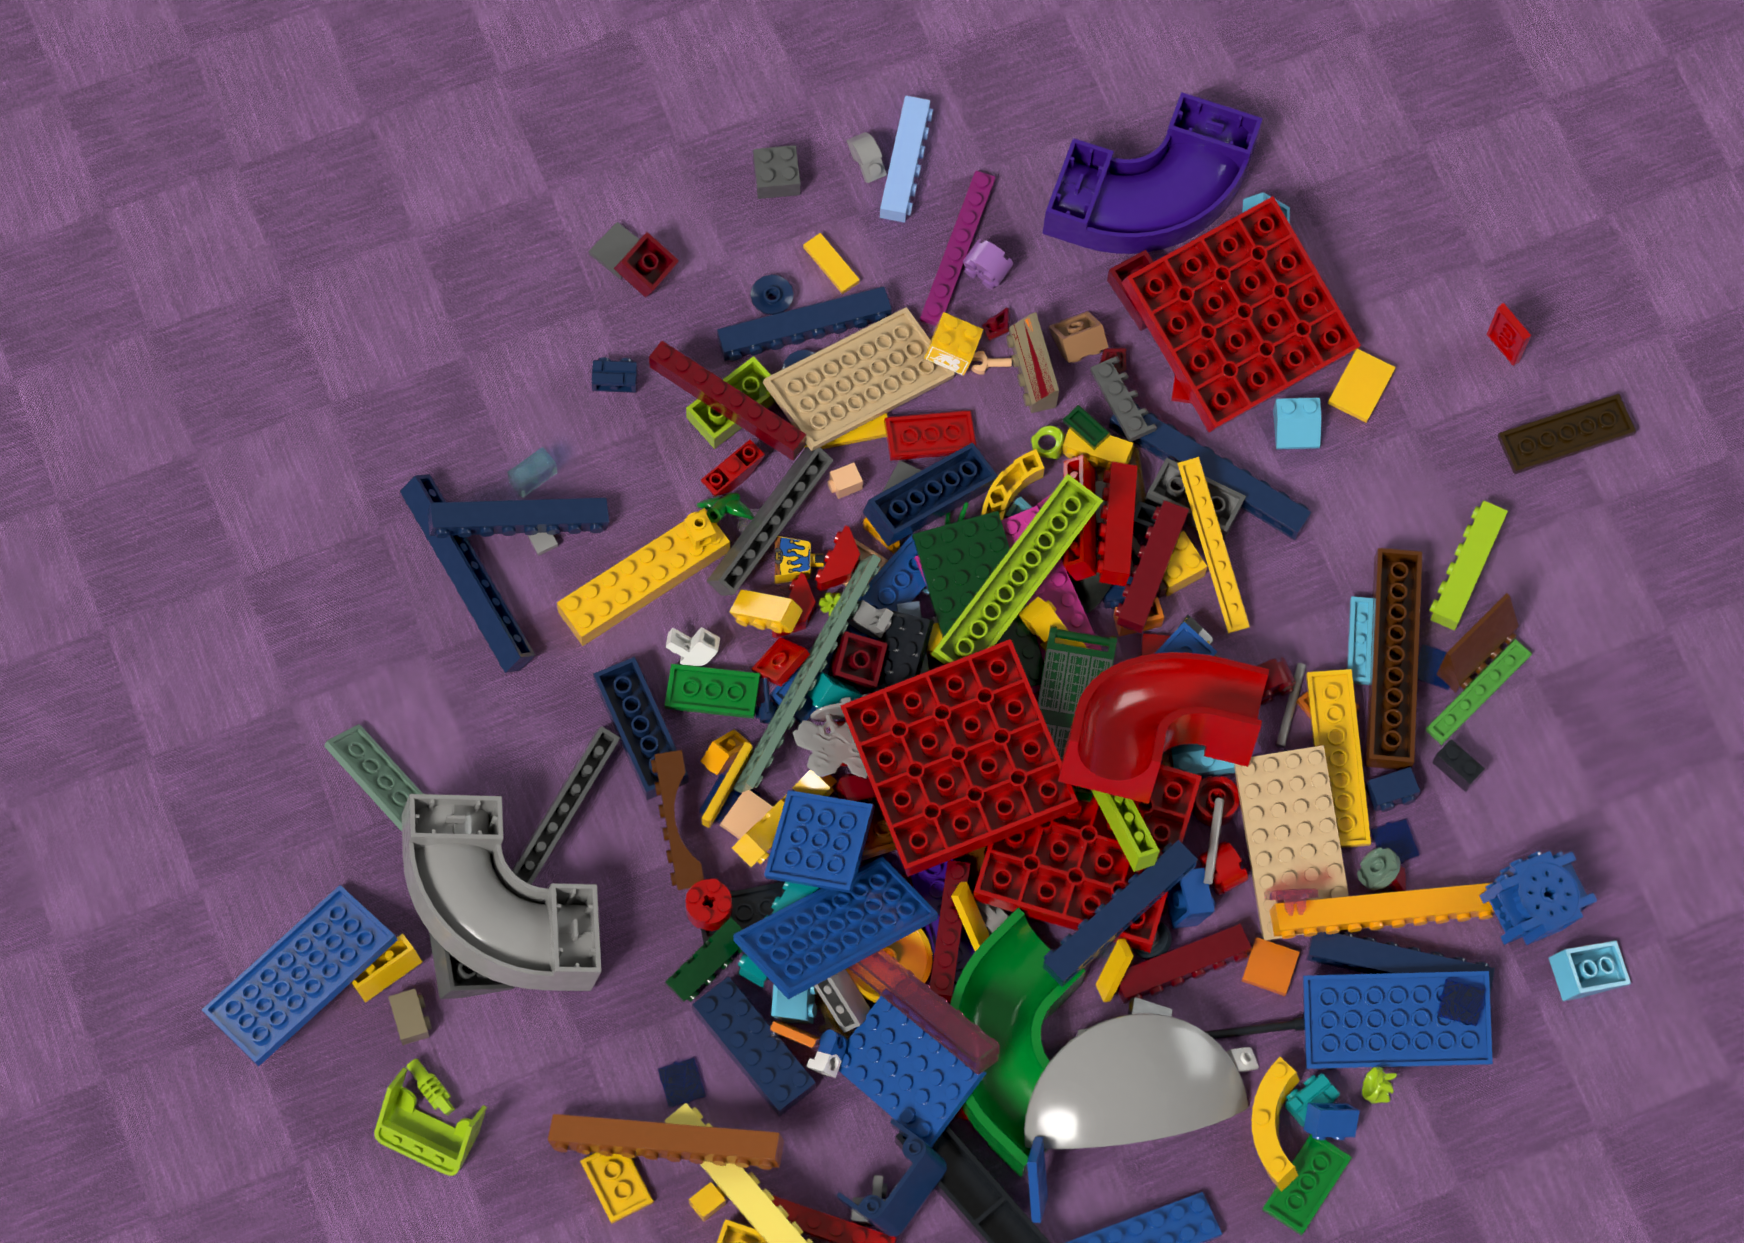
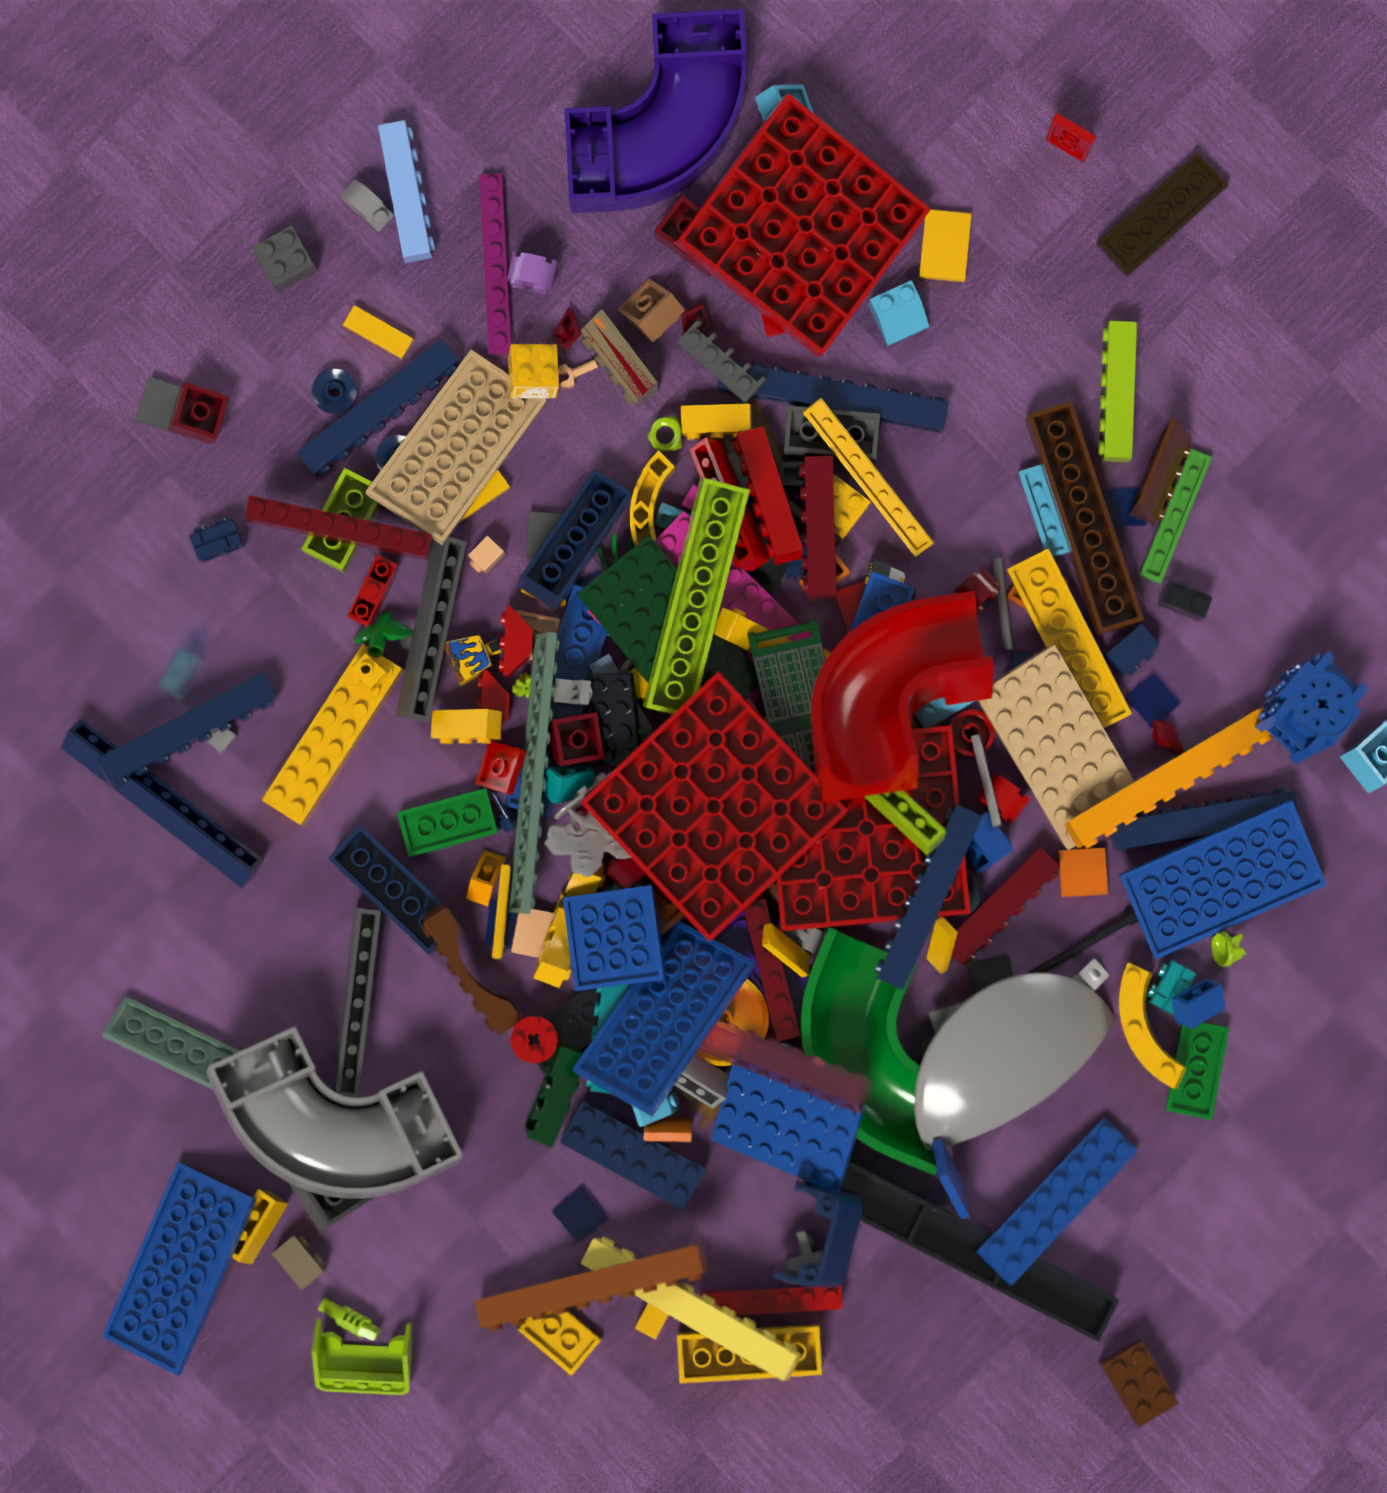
camera: 15 degrees left, 15 degrees up
white brick [666,627,720,667] -> none
leg [806,1030,847,1078] -> none
red tile [884,410,977,461] -> none
dark green tile [1063,405,1110,450] -> none
clear pink piece [1264,888,1318,916] -> none
sand green tile [1357,848,1401,890] -> none
clear blue piece [1437,979,1486,1026] -> none

